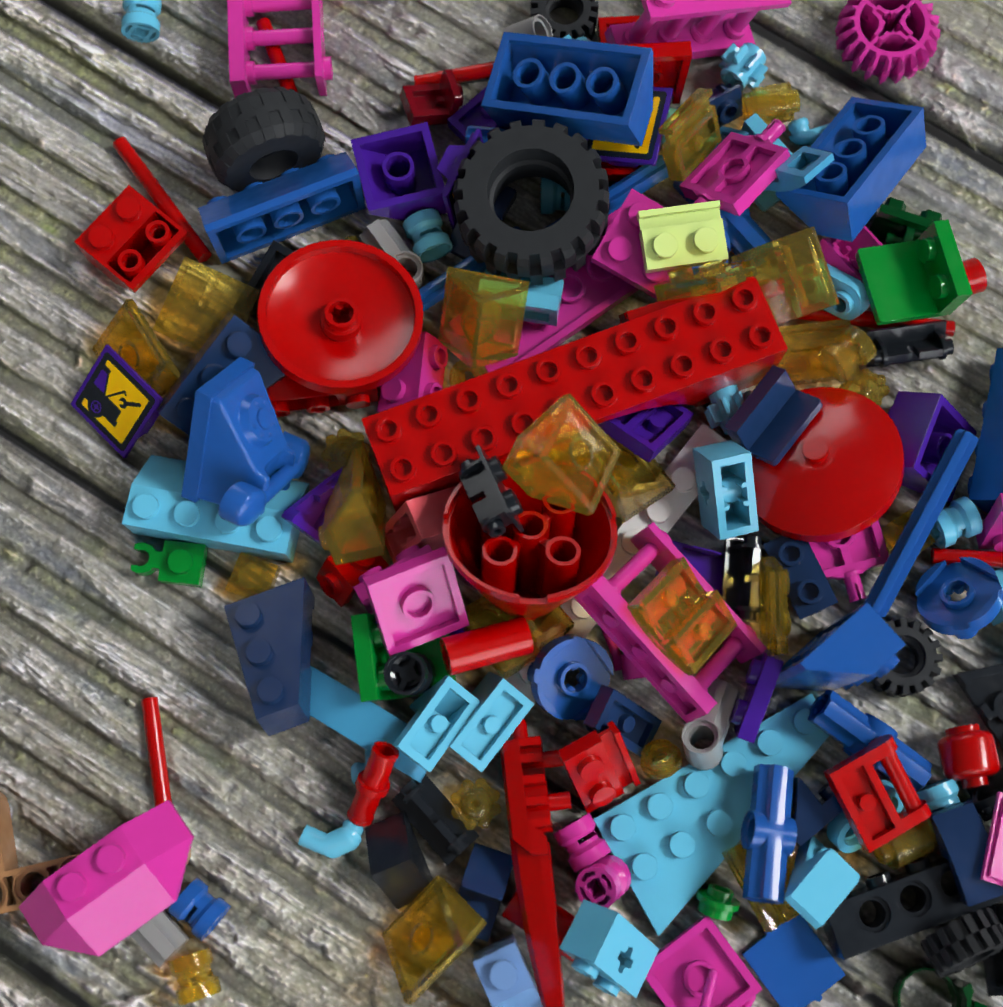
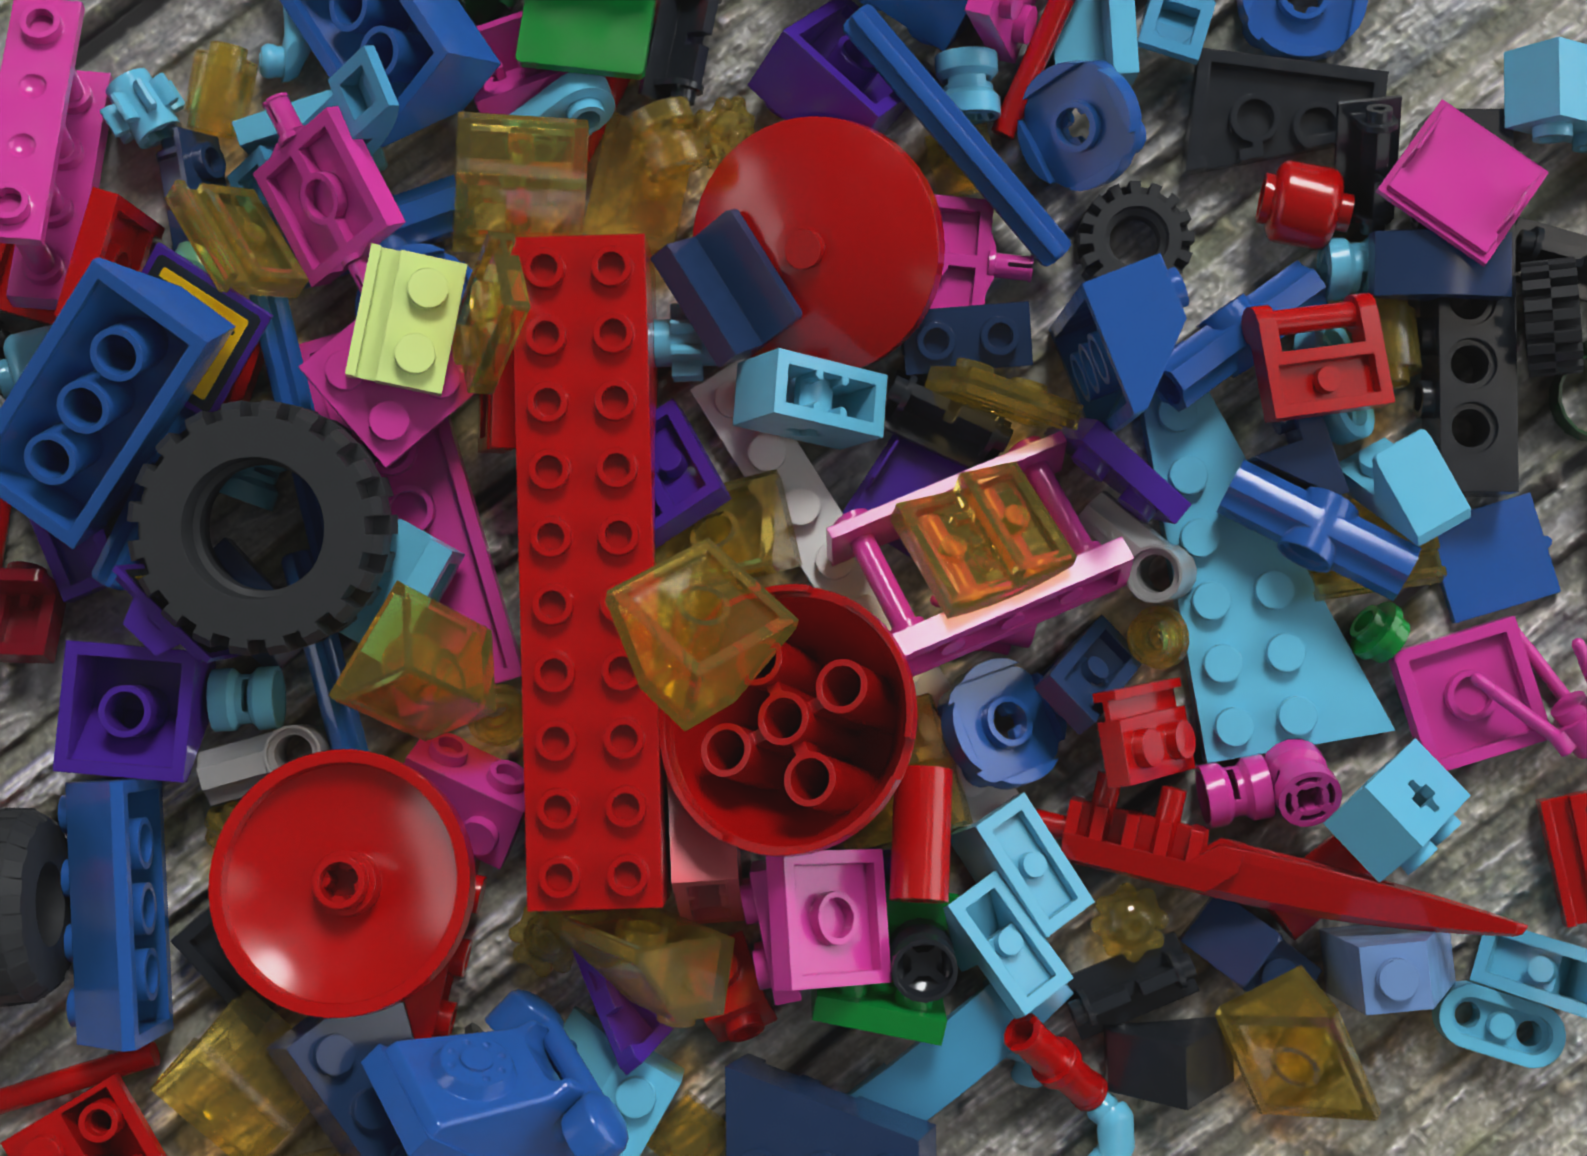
camera: 70 degrees left, 10 degrees up
black hinge [458,445,525,538] -> none

